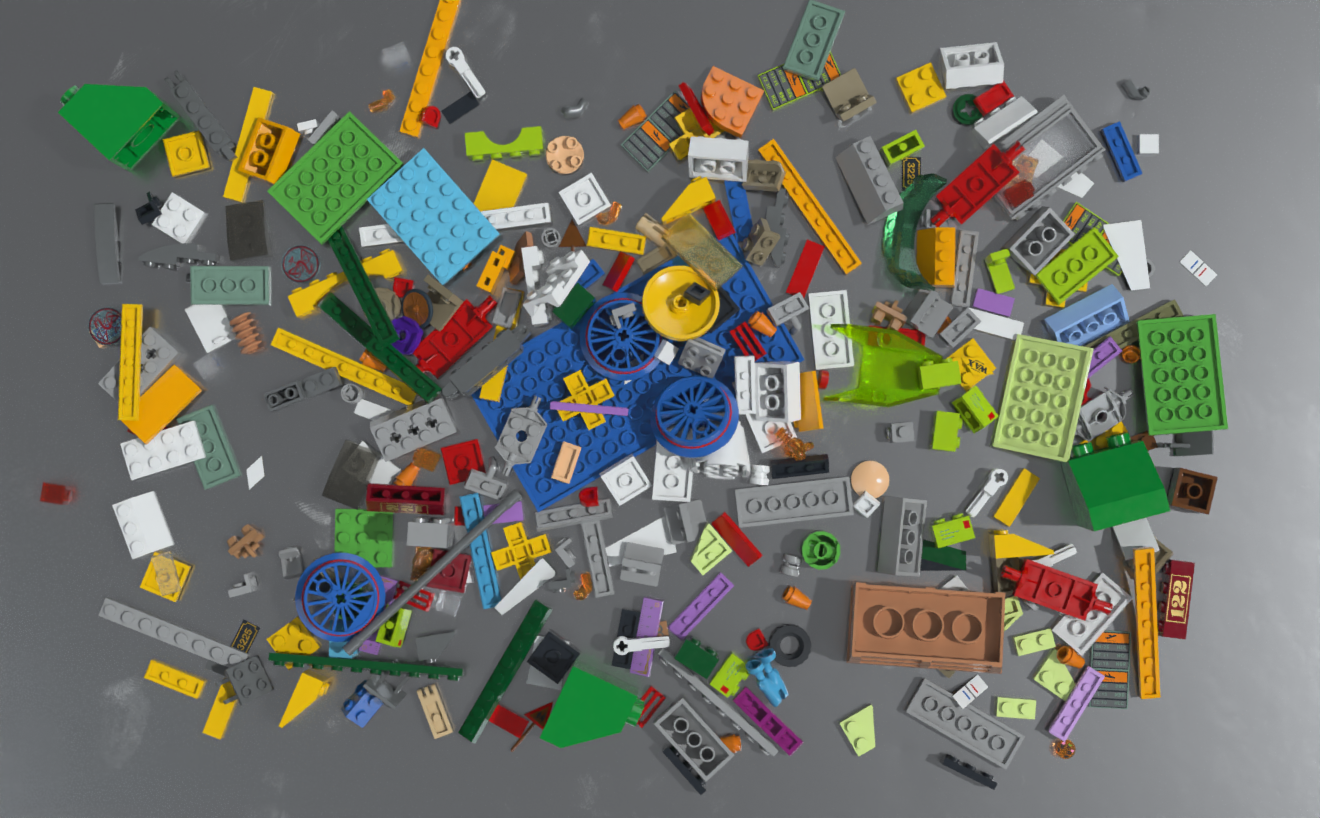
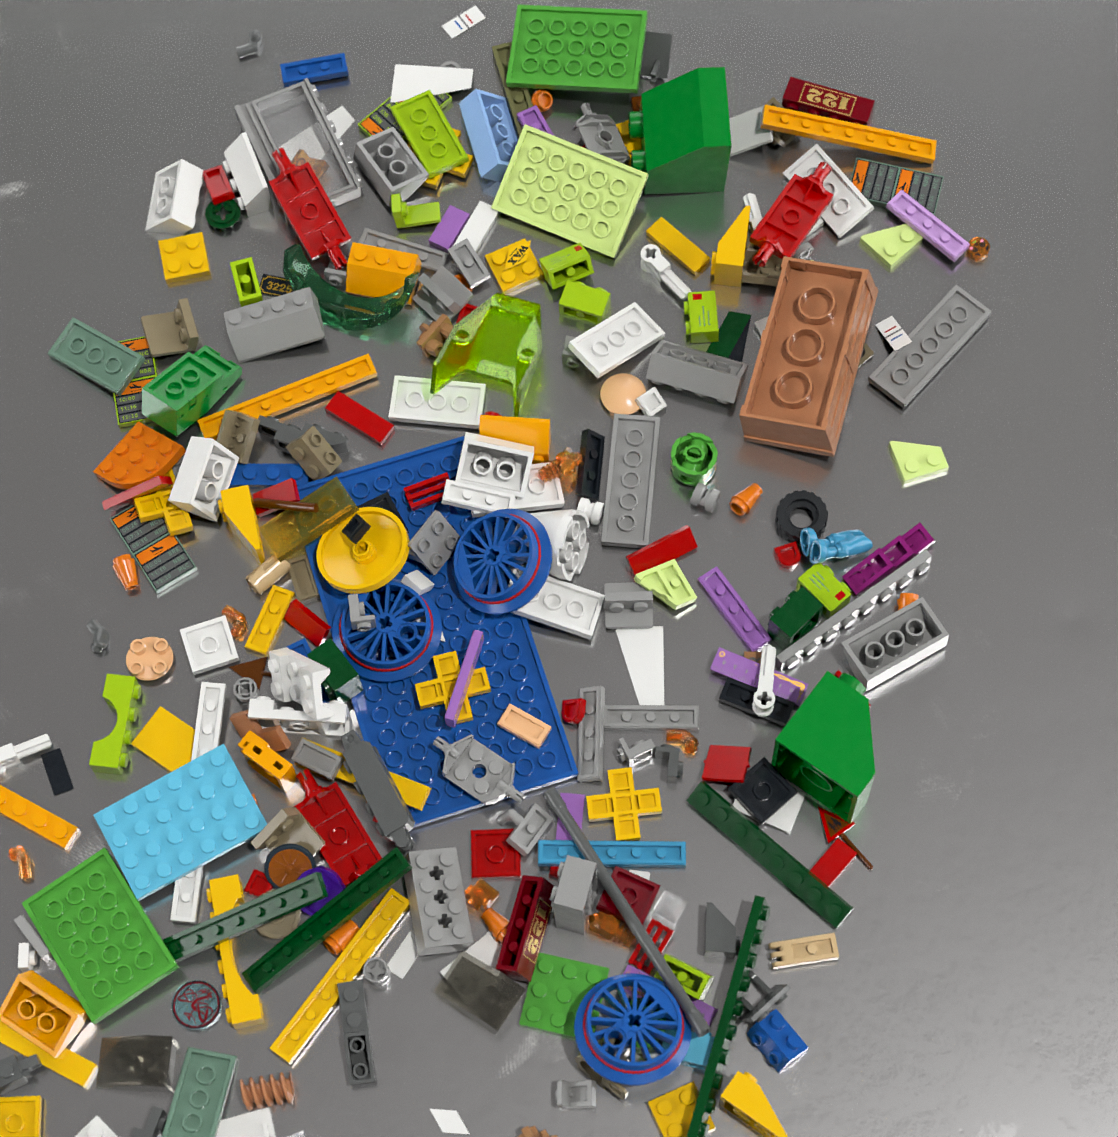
camera: 75 degrees left, 20 degrees down
red tile [418,106,441,128] -> none
white sticker [494,558,557,615] -> none
white plate [599,454,652,506] -> none
light grey bracket [620,542,664,587] -> none
black plate [662,745,707,795] -> none
orange cone [748,311,777,337] -> none
light grey plate [766,292,810,335] -> none
lime brick [917,358,961,390] -> none
black plate [940,754,998,790] -> none
yellowish green plate [995,696,1036,719] -> none
clear red brick [1003,179,1035,208] -> none
yellowish green plate [1013,628,1056,656] -> none
orange cone [1057,646,1085,669] -> none
white tile [1138,134,1159,154] -> none
reddish brown brick [1167,468,1218,515] -> none
none -> green piece [142,345,242,437]
none -> reddish brown bar [254,498,319,513]
none -> white plate [568,302,665,378]
none -> red piece [702,745,752,783]

